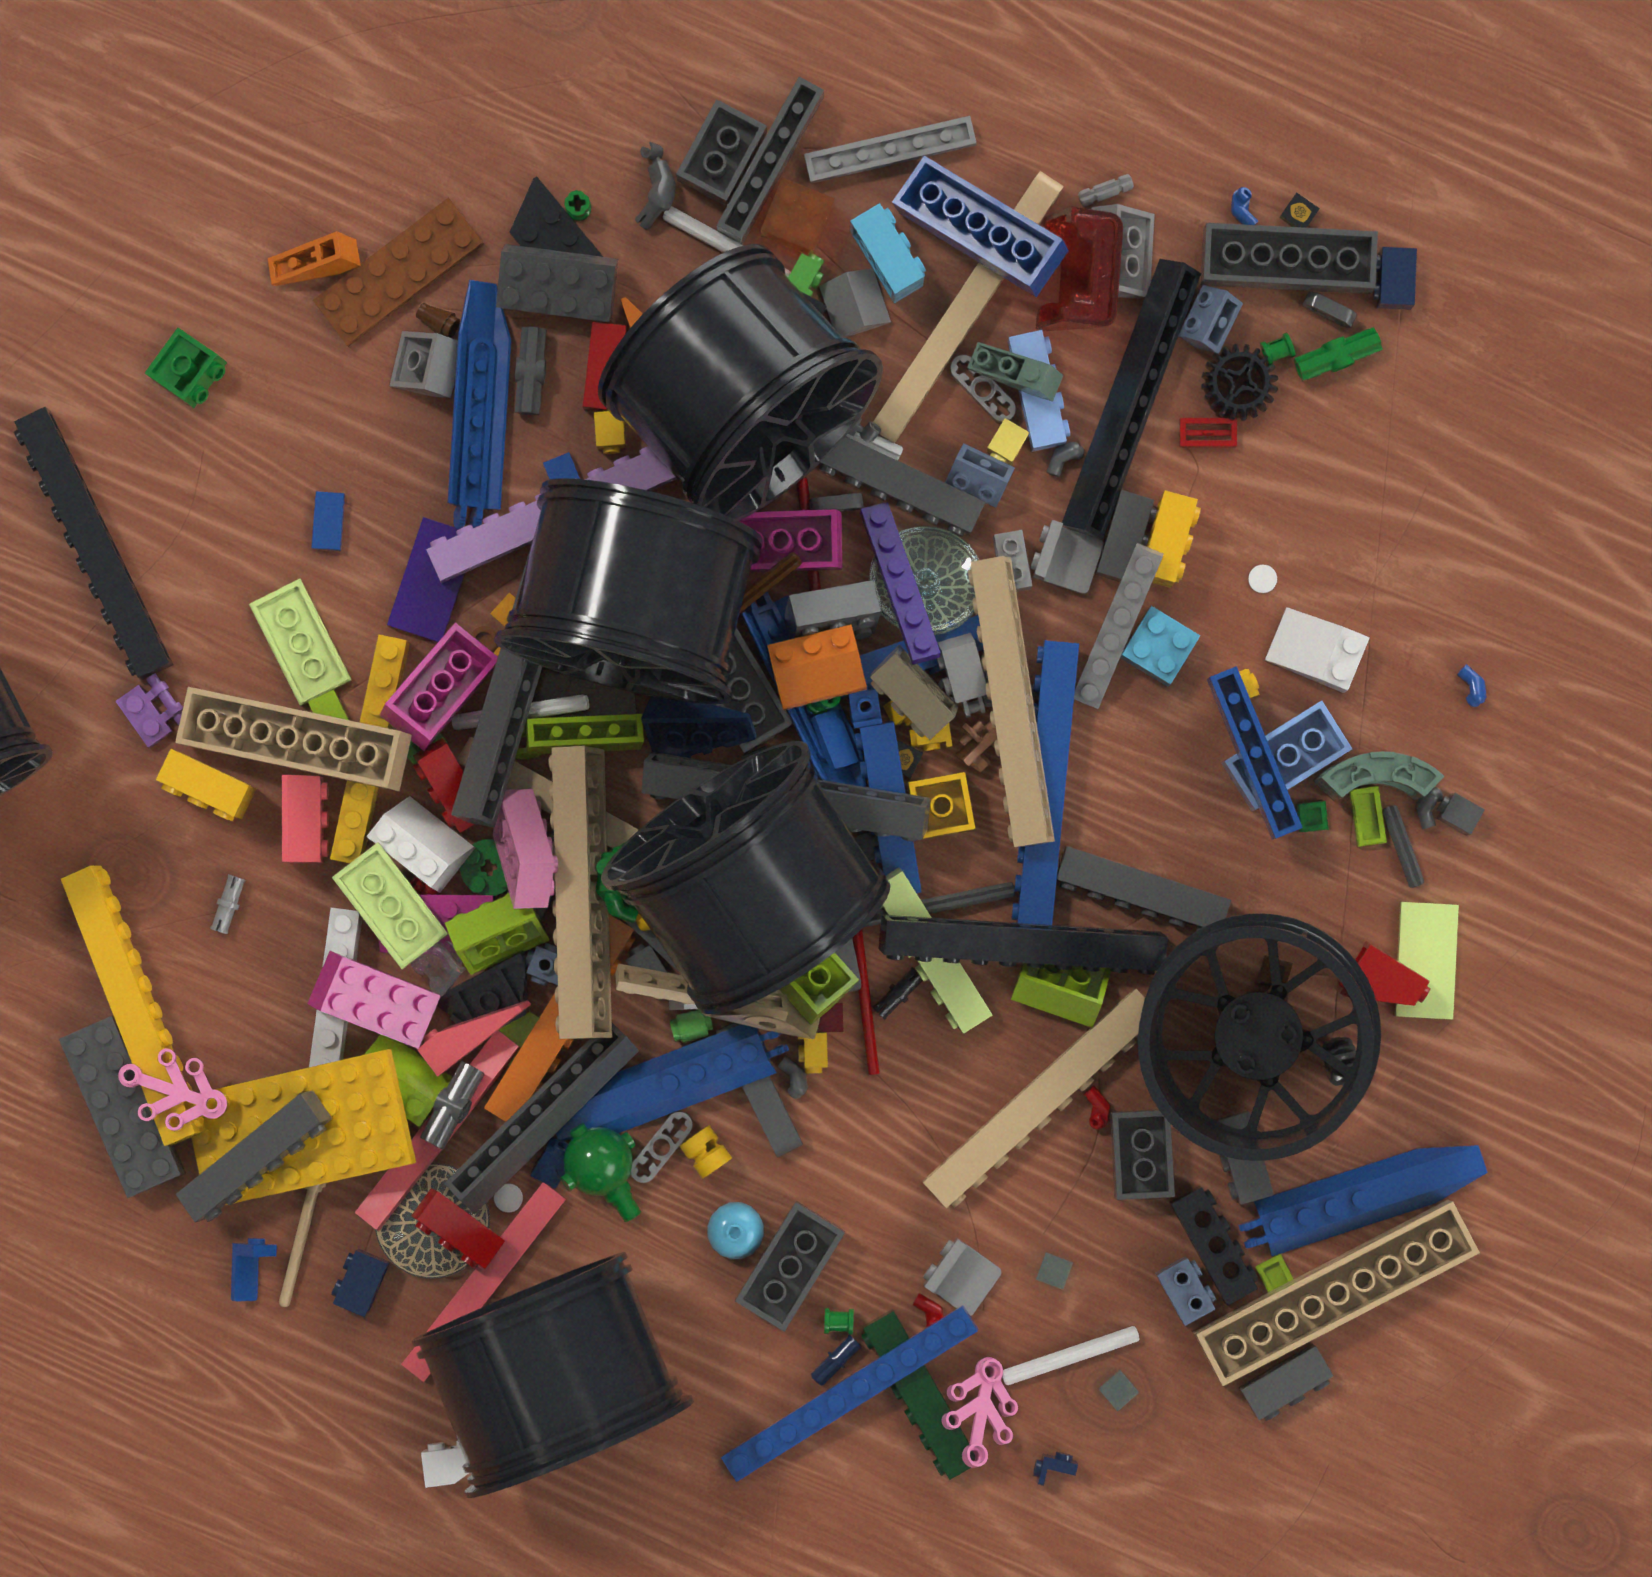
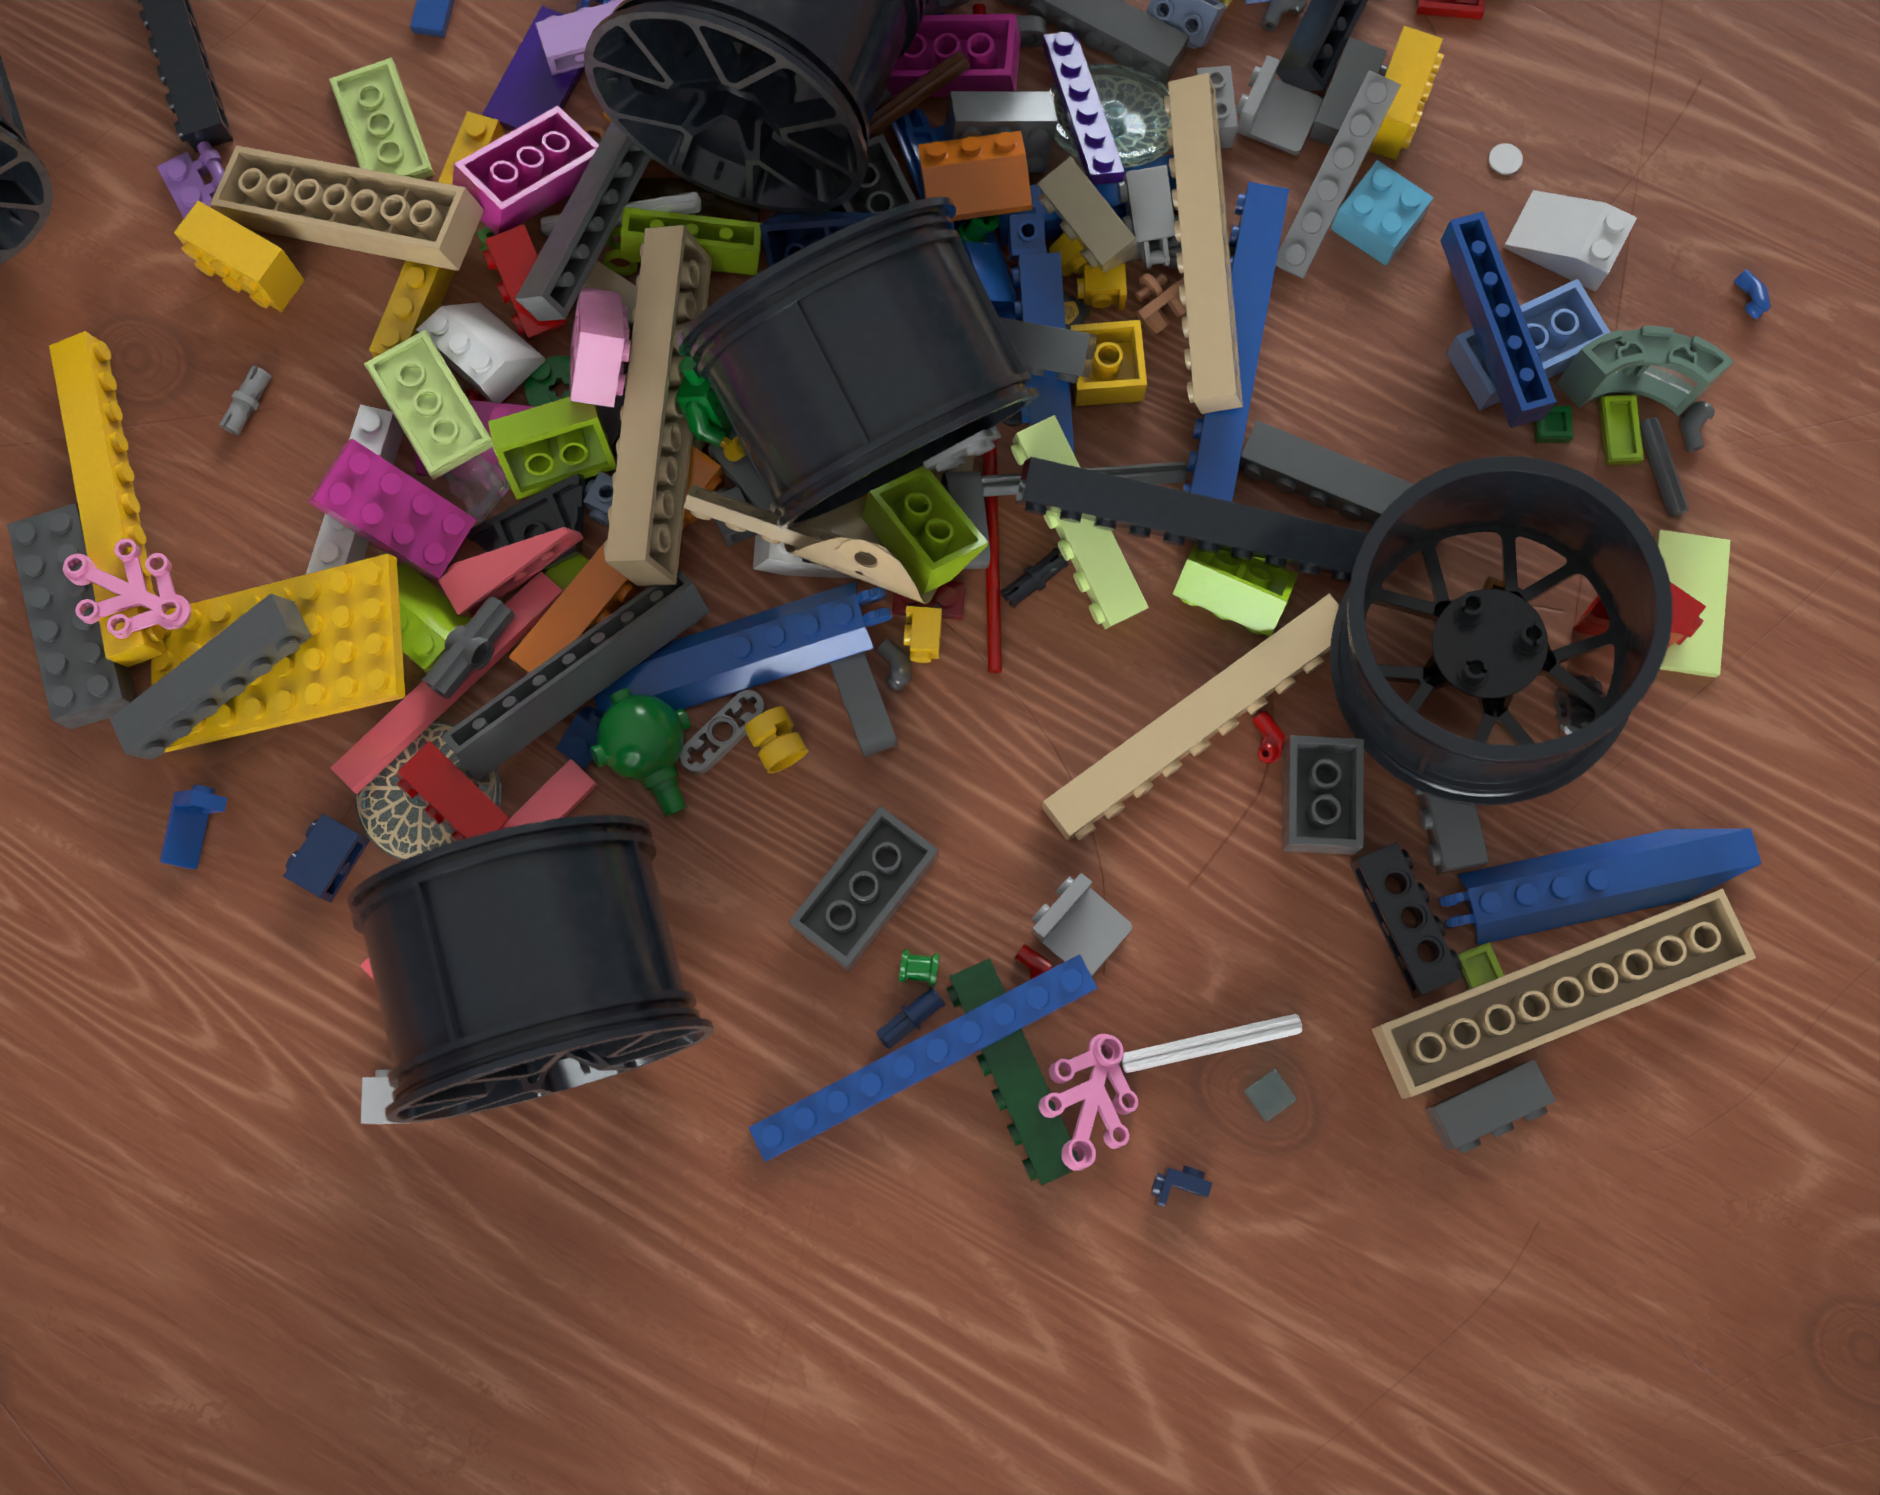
camera: 10 degrees right, 10 degrees down
tan piece [279,1183,327,1307] -> none
coral slope [282,775,329,863] -> none
white piece [494,1184,523,1212] -> none
bright green brick [670,1010,713,1043] -> none
medium azure cylinder [707,1202,764,1259] -> none
clear light blue tile [1036,1252,1073,1289] -> none
sand blue brick [1155,1257,1216,1326] -> none
dark grey brick [1436,793,1485,836] -> none

